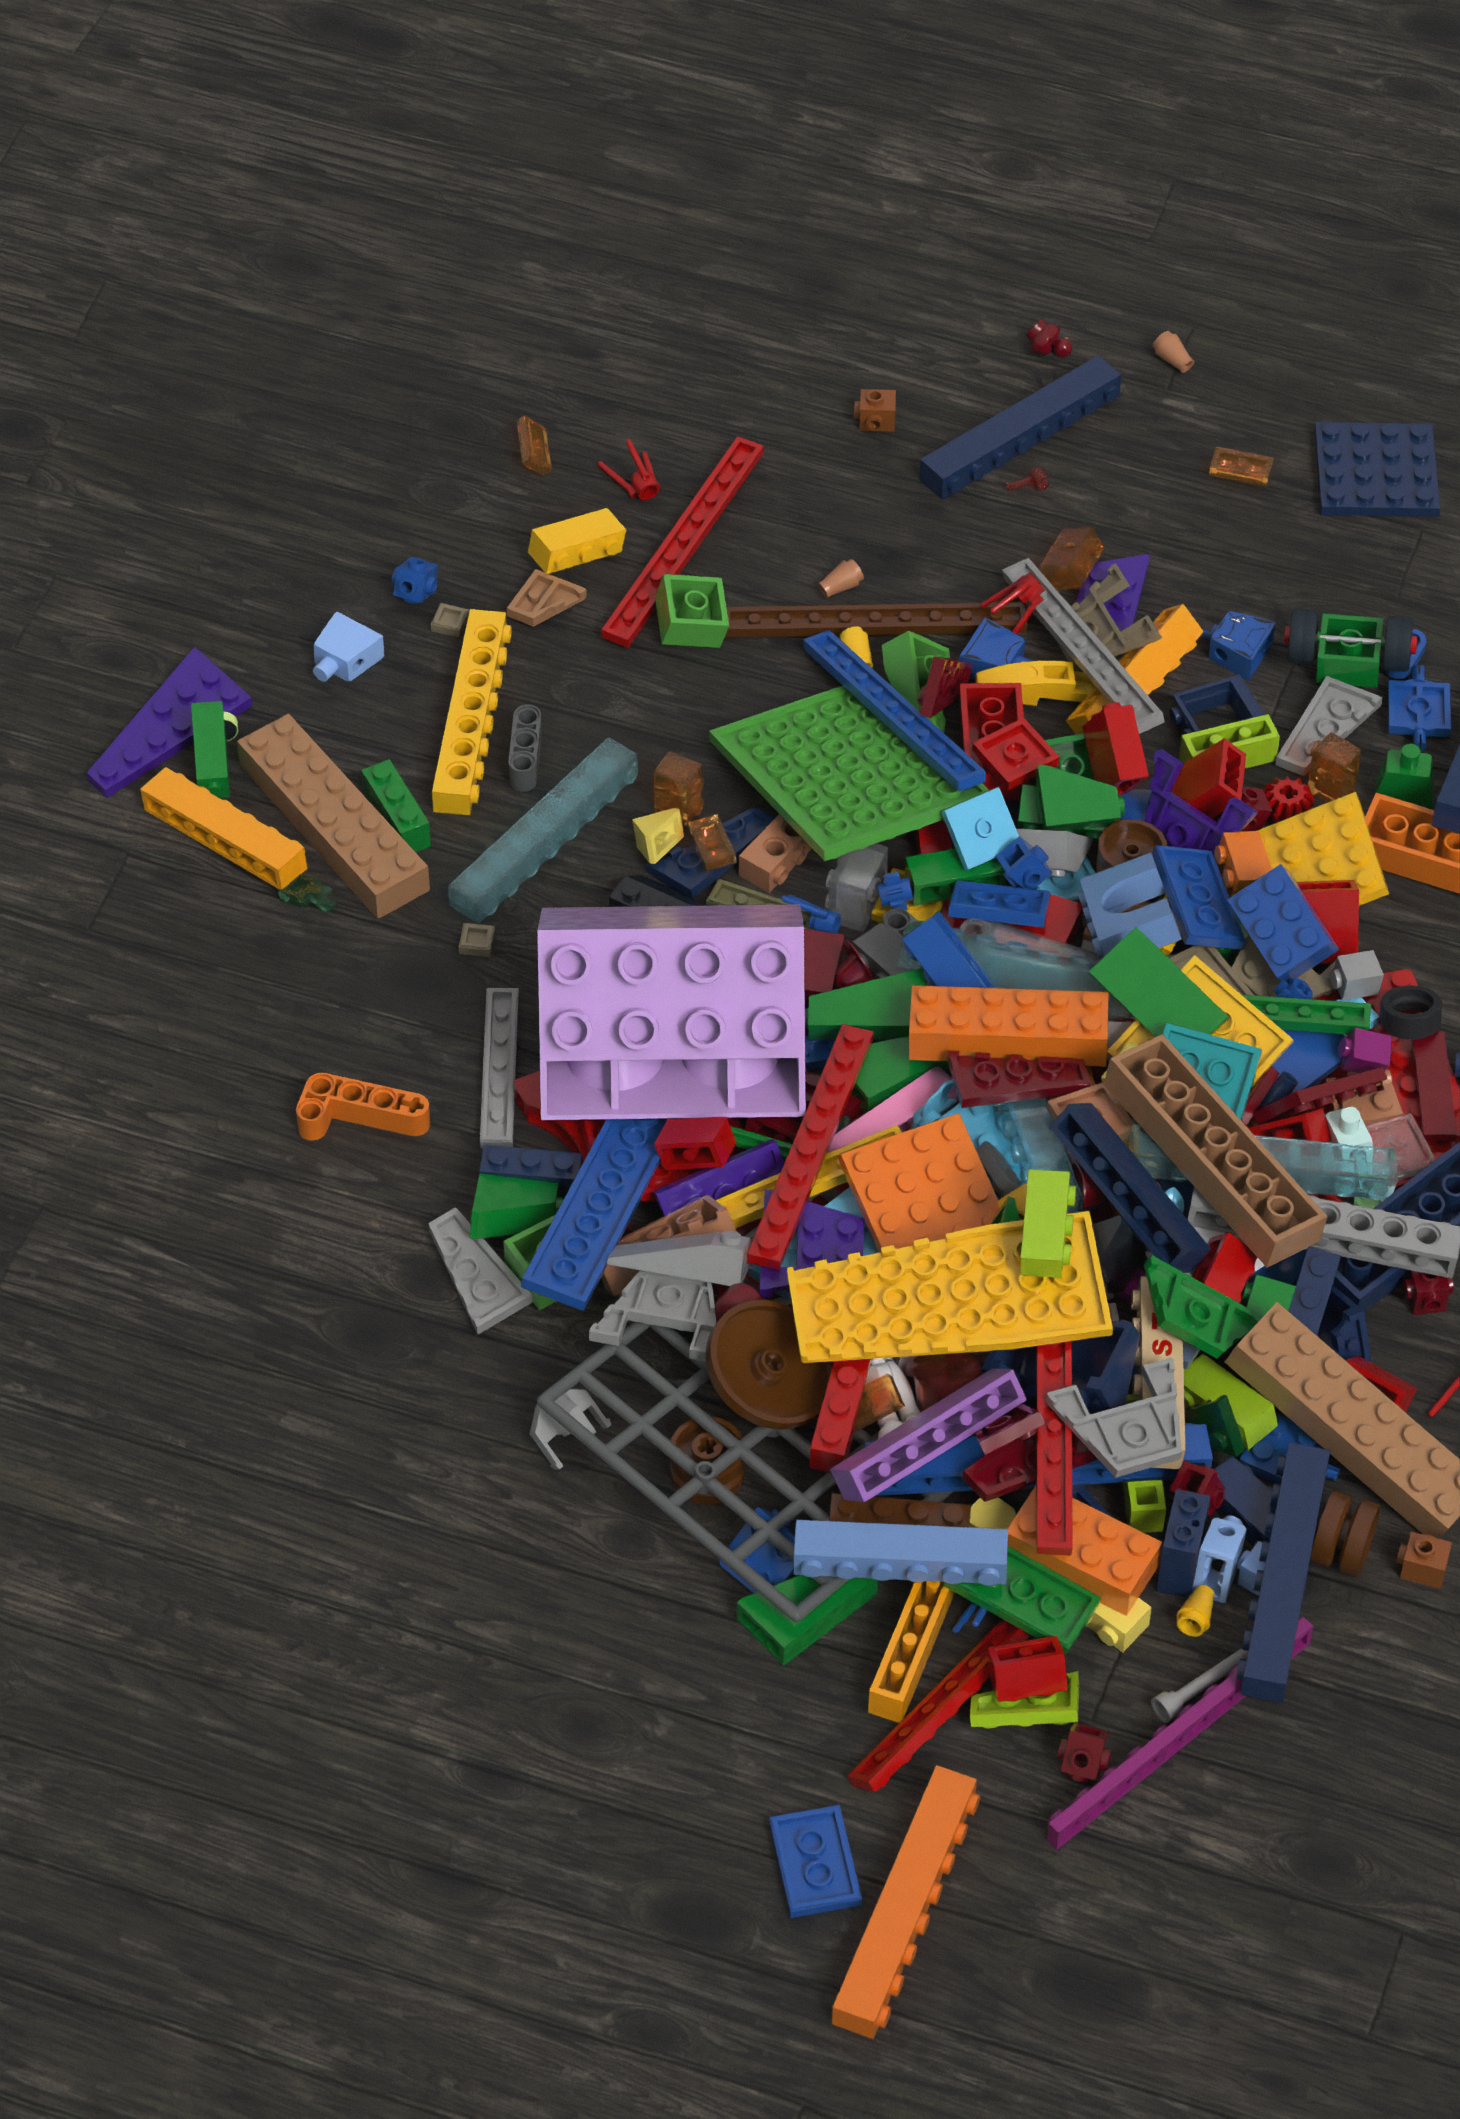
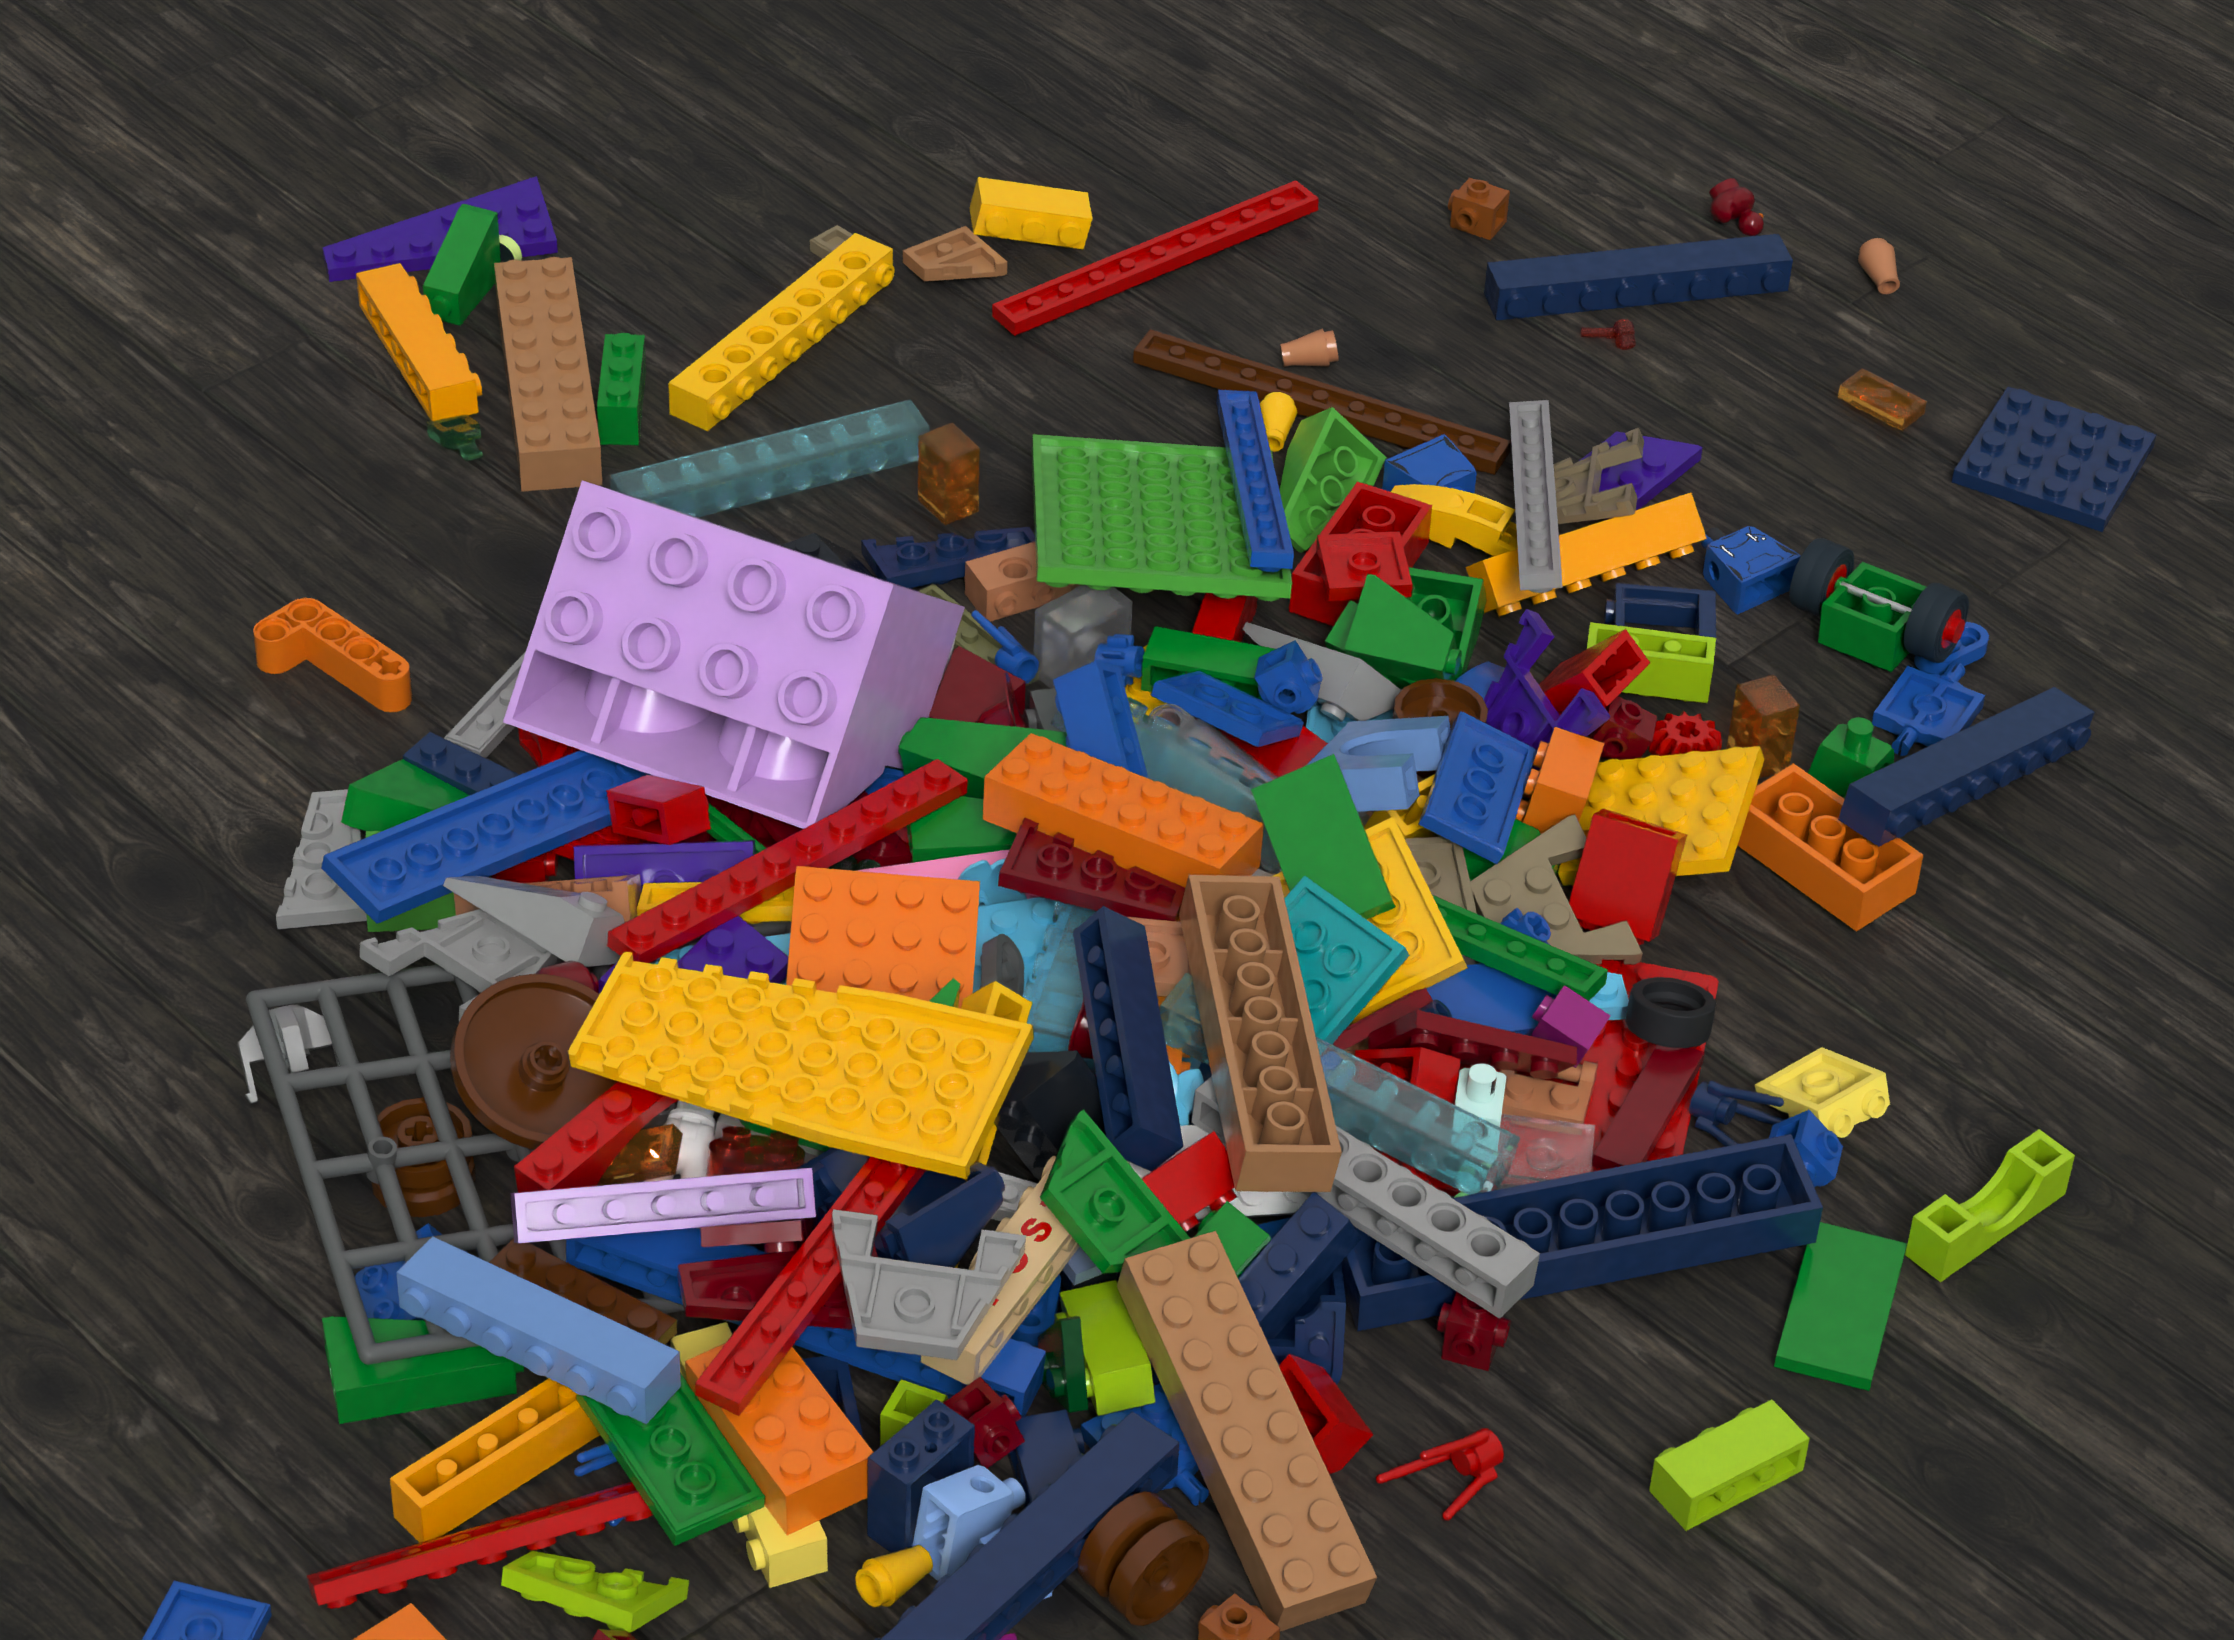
camera: 25 degrees right, 10 degrees down
light blue torso [313,612,384,682] -> none
blue brick [392,557,438,604] -> none
dark grey beam [508,704,542,792] -> none
clear orange plate [517,415,552,476] -> none
red plant [597,439,661,501] -> none
light yellow slope [632,808,684,864] -> none
bright green brick [655,574,729,648] -> none
clear orange plate [688,814,737,871] -> none
dark red wing [918,656,973,718] -> none
medium azure plate [941,787,1019,870] -> none
red plant [980,572,1045,635] -> none
red brick [988,1636,1068,1702] -> none
lime brick [1021,1169,1076,1278] -> none
clear orange brick [1039,526,1105,590] -> none
red brick [1082,702,1149,795] -> none
blue brick [1228,864,1340,981] -> none
light grey wing [1276,676,1383,776] -> none
light grey brick [1330,950,1384,1001] -> none

